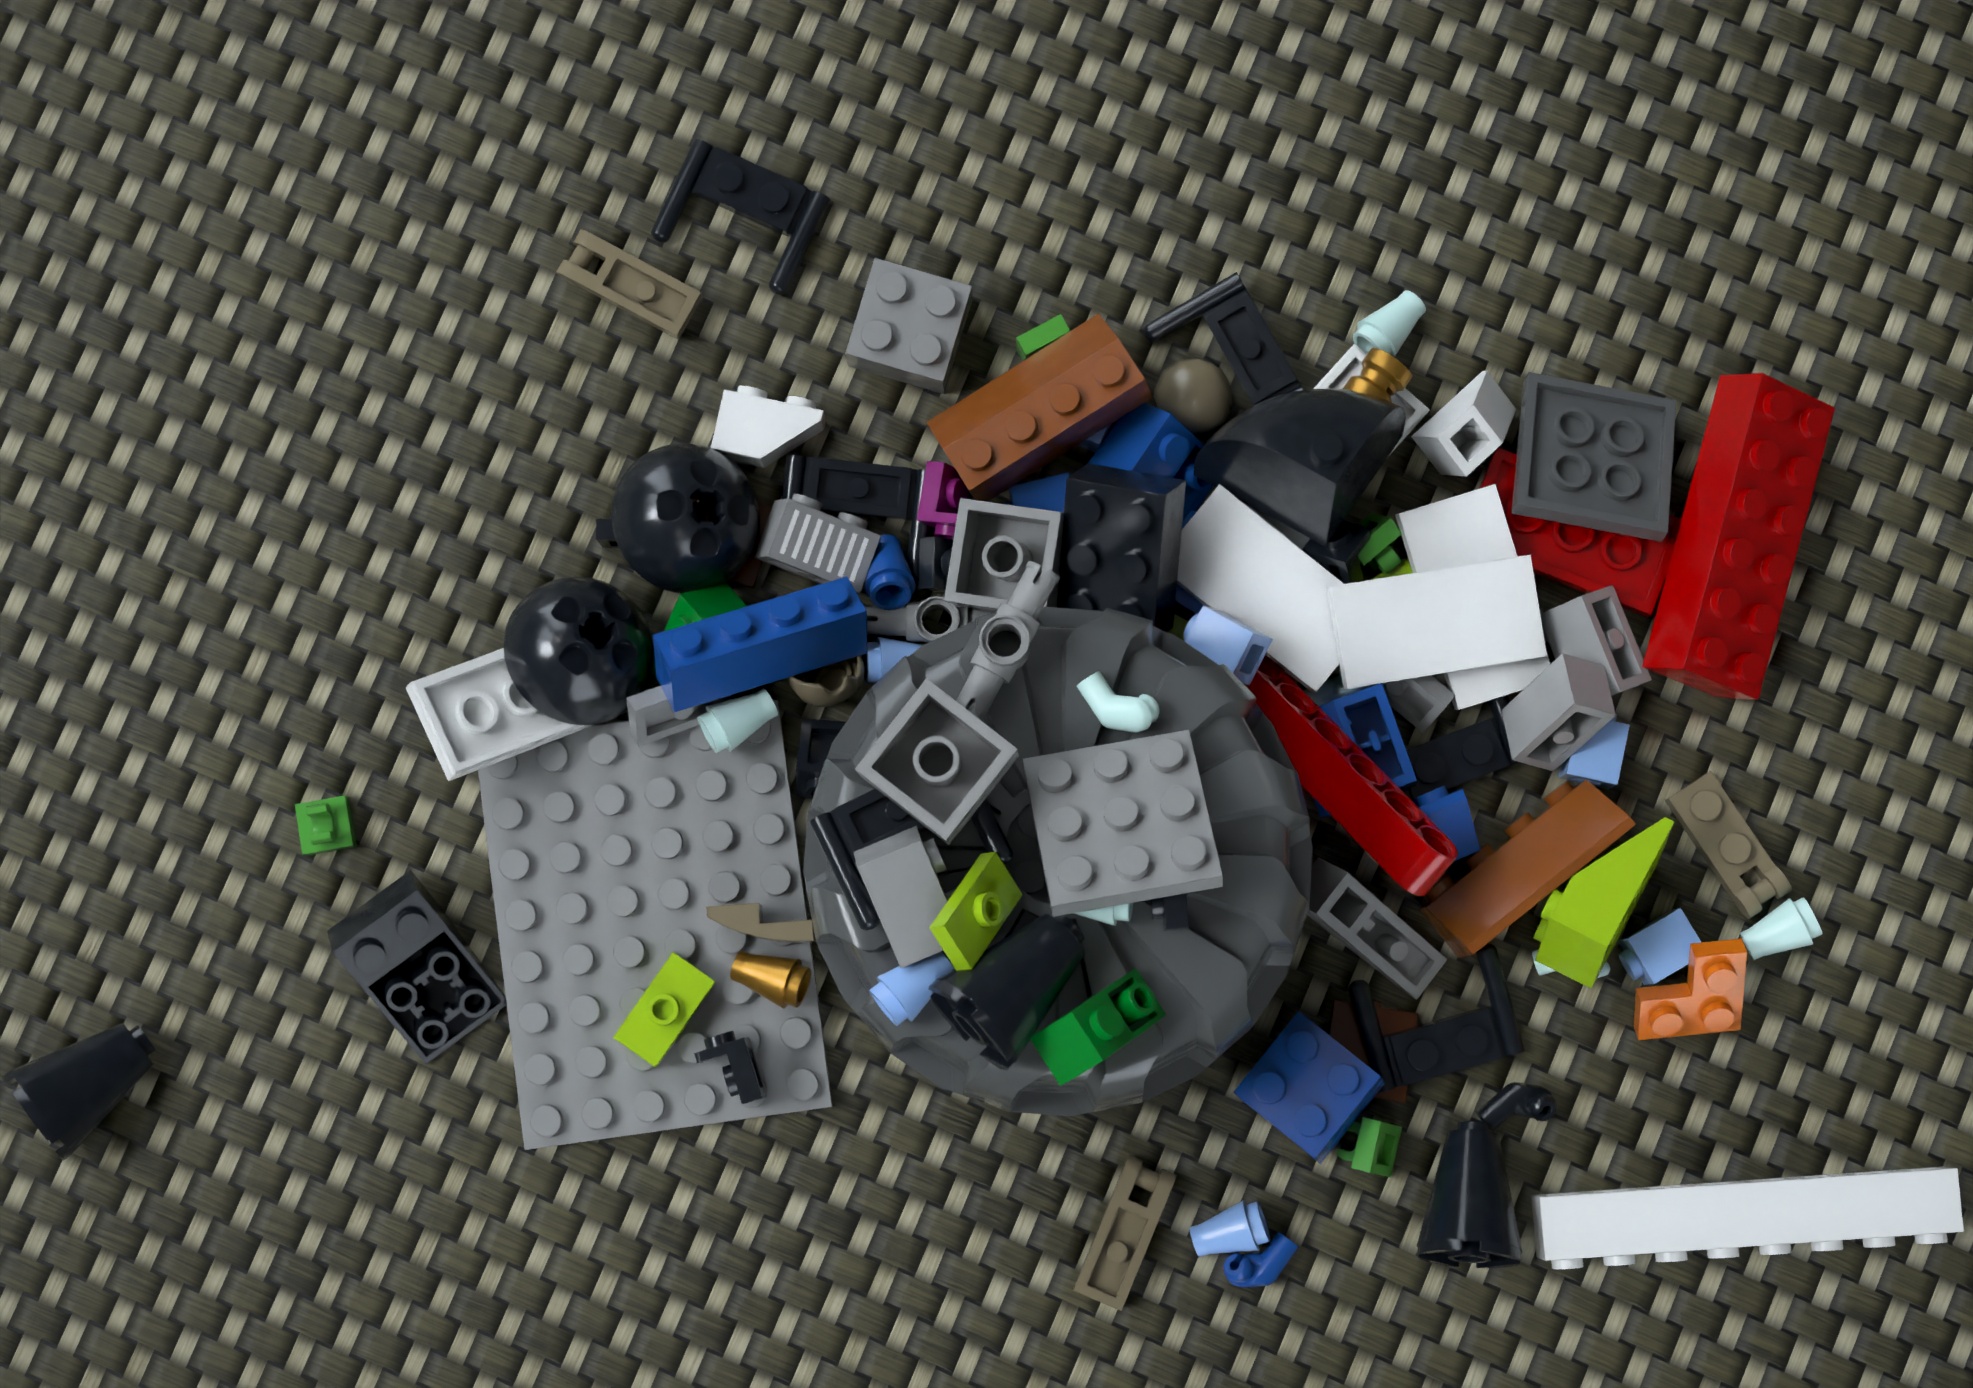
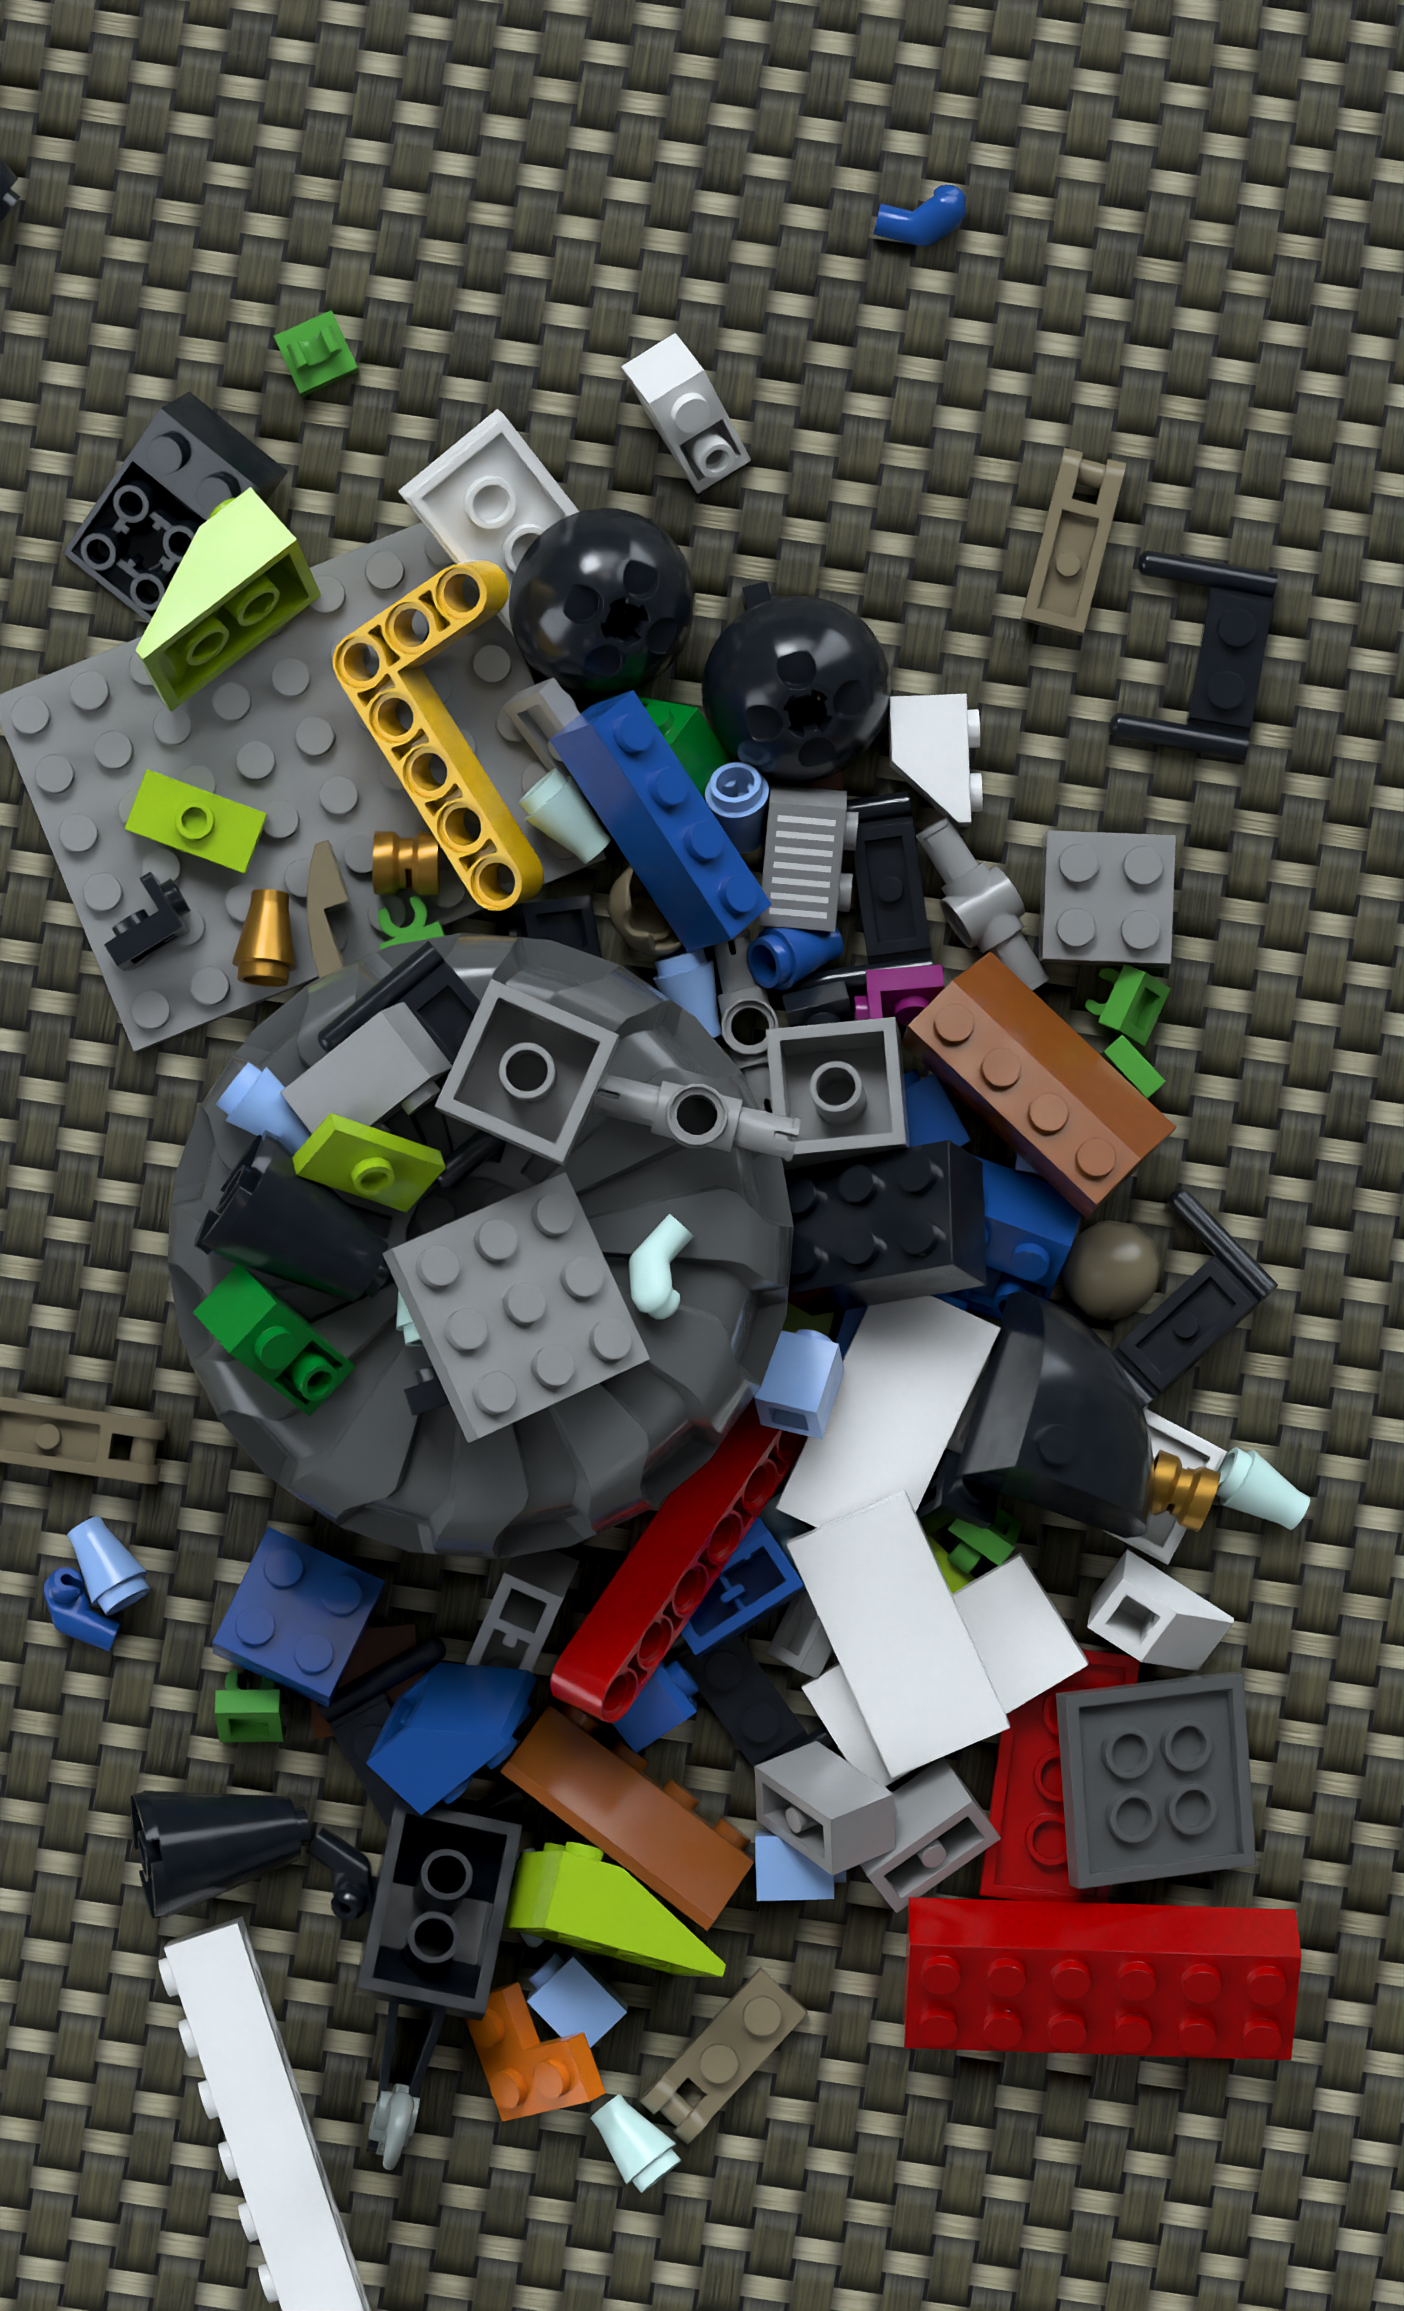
camera: 75 degrees right, 5 degrees up
none -> lime slope [135,487,321,712]
none -> yellow beam [333,560,544,911]
none -> black slope [354,1799,522,2170]
none -> blue slope [366,1662,537,1816]
none -> pearl gold wheel [373,831,441,896]
none -> bright green tile [378,896,446,950]
none -> white slope [621,333,751,494]
none -> light blue cone [705,762,769,853]
none -> blue arm [873,184,966,247]
none -> light grey pin [916,816,1050,990]
none -> bright green tile [1085,964,1171,1046]

